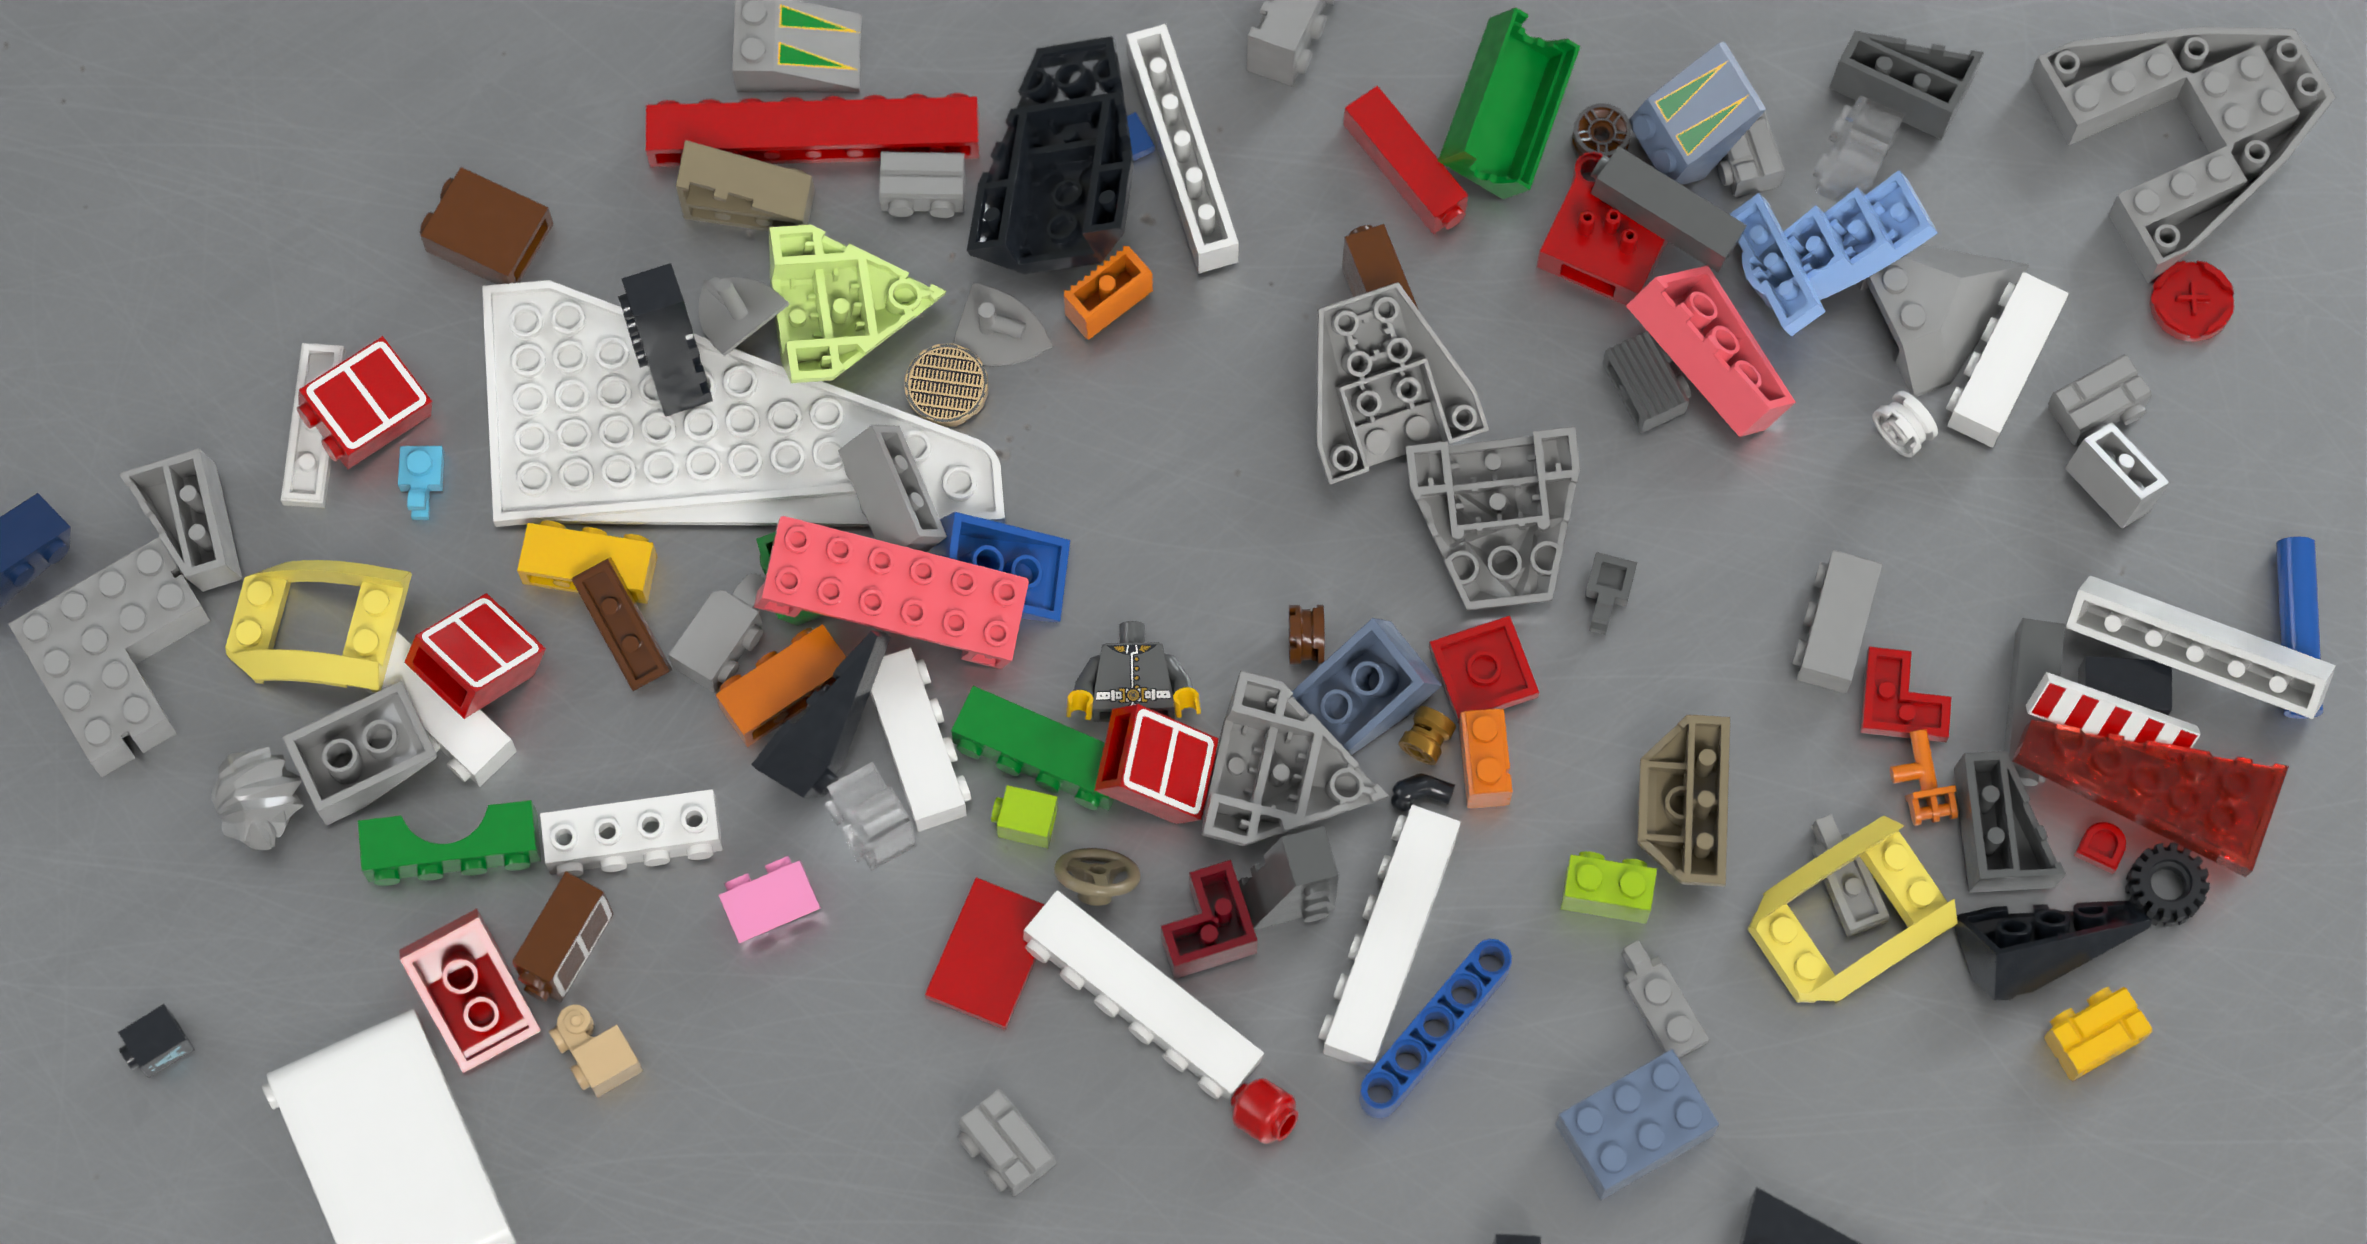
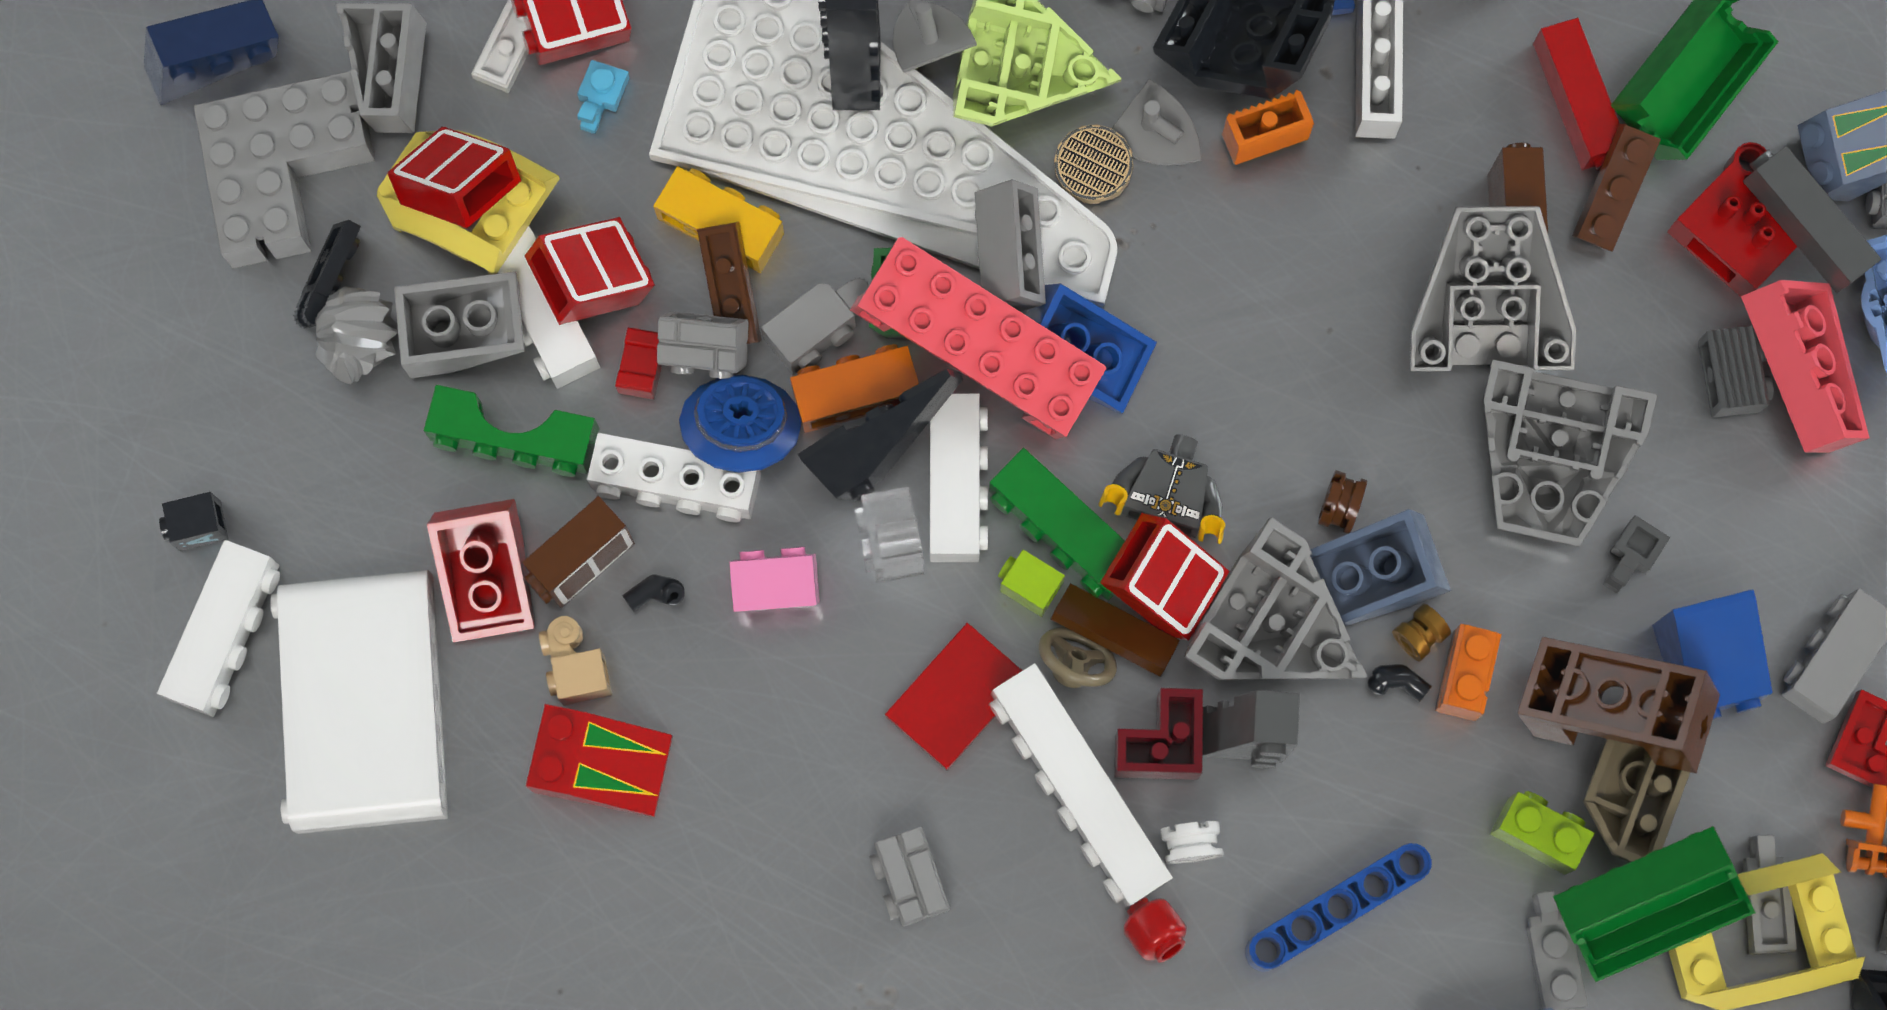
camera: 20 degrees right, 5 degrees up
white brick [1319,805,1461,1071] -> none
red plate [1429,615,1540,724] -> none
reddish brown wheel [1571,103,1631,159] -> none
none -> white brick [157,540,280,717]
none -> black hinge [293,220,361,329]
none -> red brick [387,126,522,228]
none -> red slope [526,704,673,817]
none -> red piece [615,327,662,400]
none -> black arm [622,574,685,612]
none -> light grey brick [657,311,749,379]
none -> blue piece [679,375,802,473]
none -> reddish brown tile [1051,583,1180,677]
none -> white wheel [1160,821,1224,864]
none -> reddish brown plate [1517,637,1720,773]
none -> green brick [1553,826,1756,982]
none -> reddish brown plate [1572,124,1661,252]
none -> blue slope [1652,589,1773,720]

